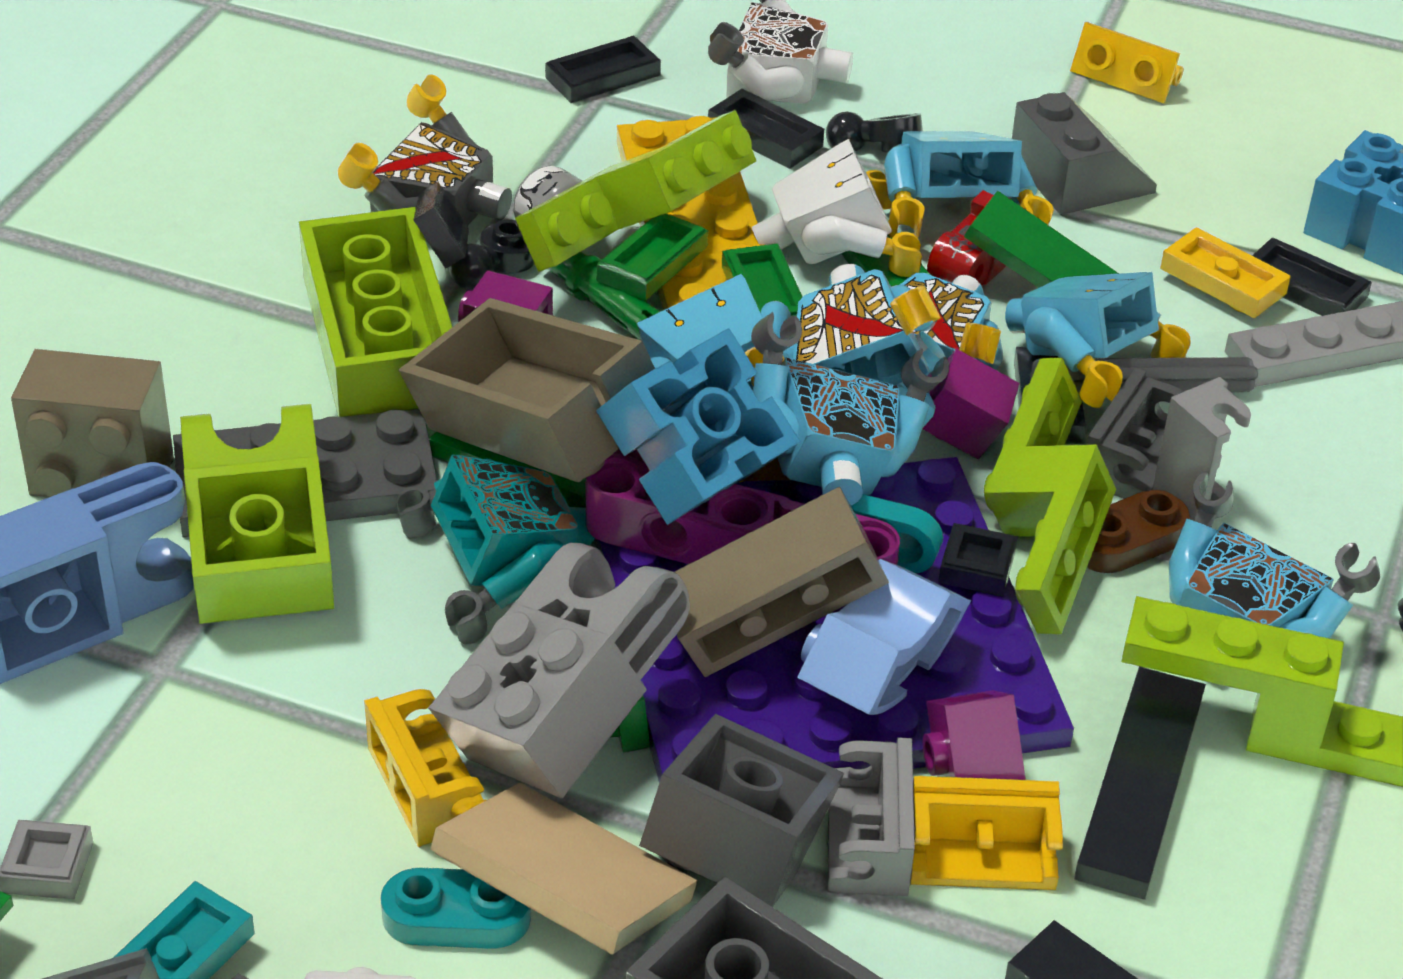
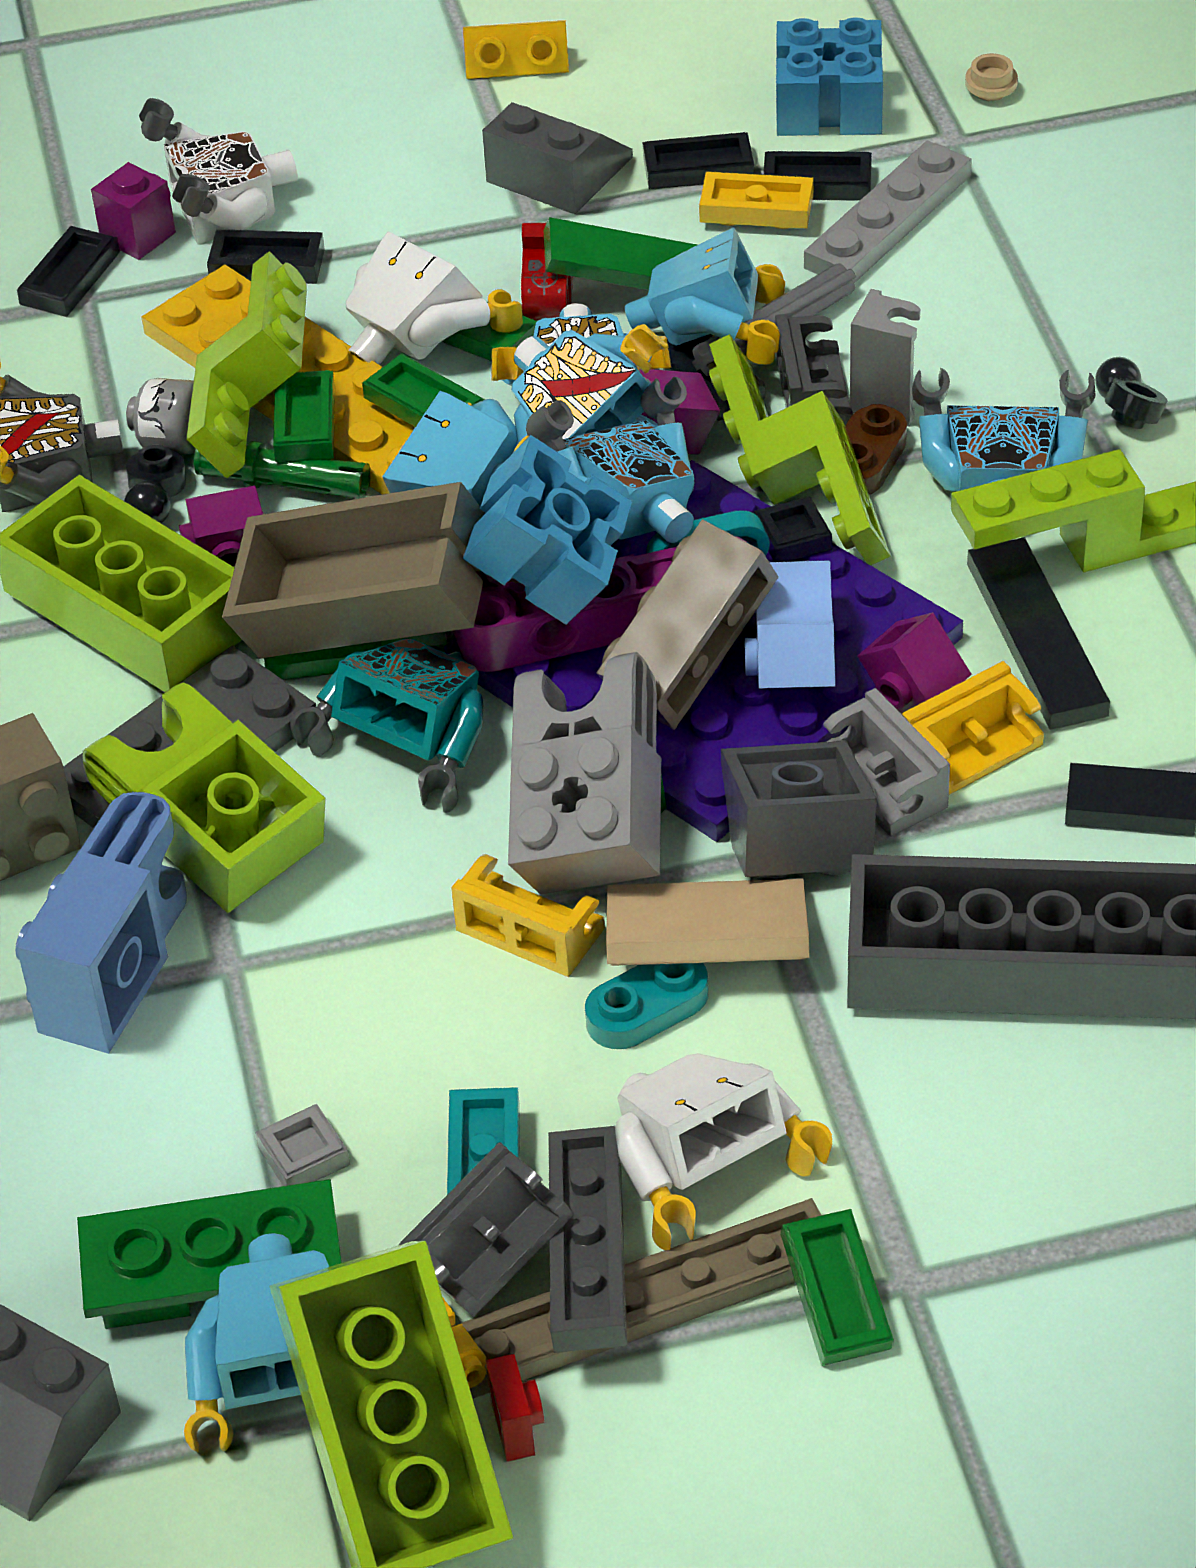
camera: 30 degrees left, 5 degrees up
black tile [413,182,469,269] -> none
black plate [825,111,923,152] -> none
medium azure torso [884,131,1054,238] -> none
none -> magenta brick [91,162,176,260]
none -> black tile [642,132,754,189]

